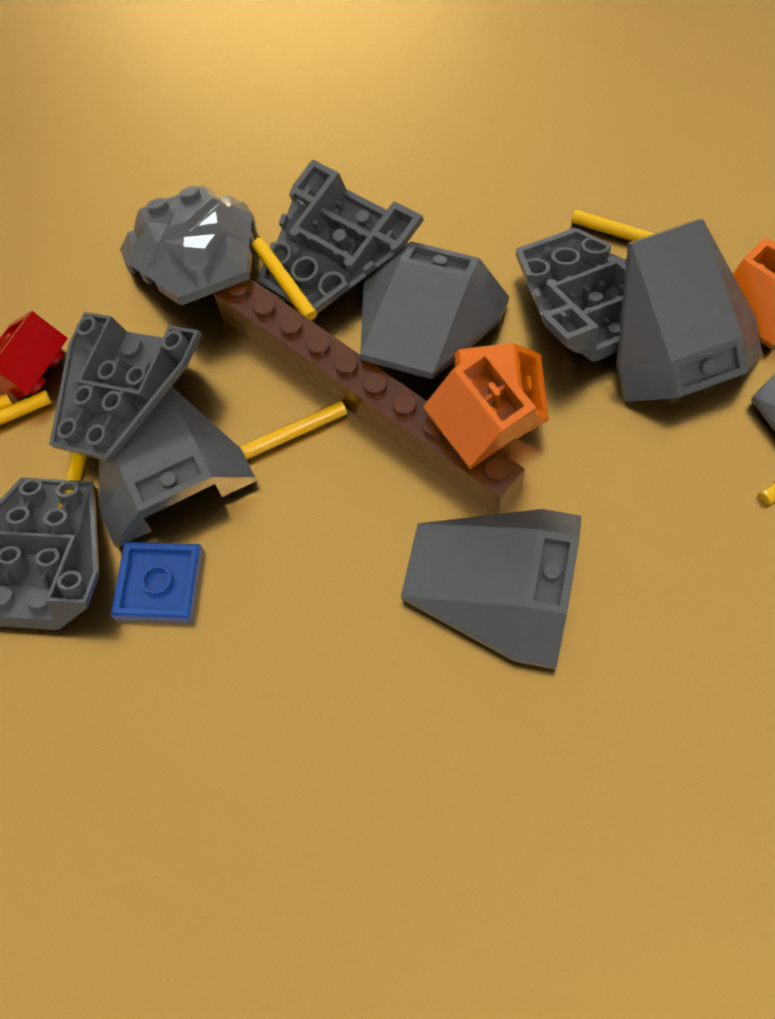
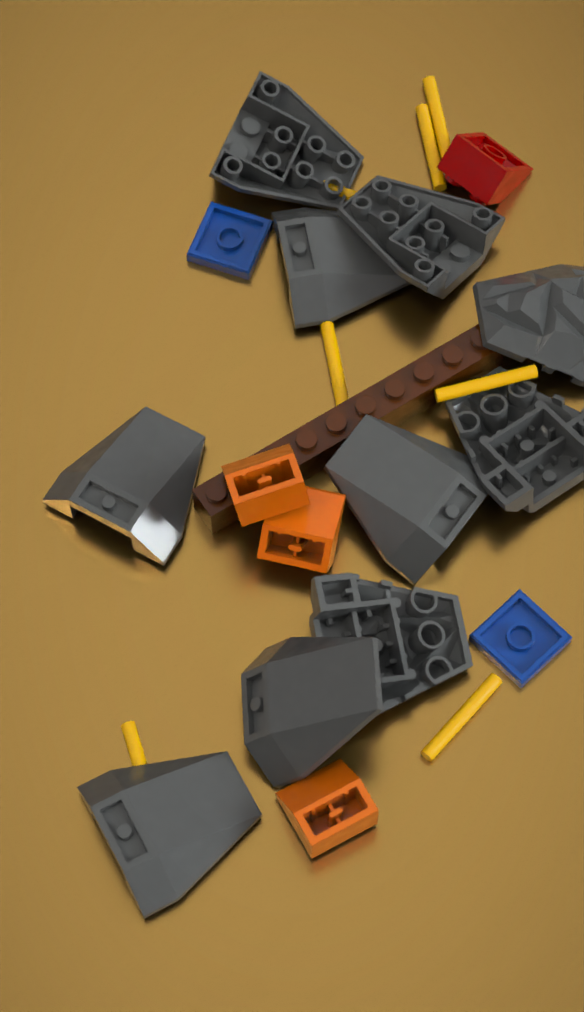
camera: 100 degrees right, 0 degrees up
none -> blue tile [469,589,572,689]

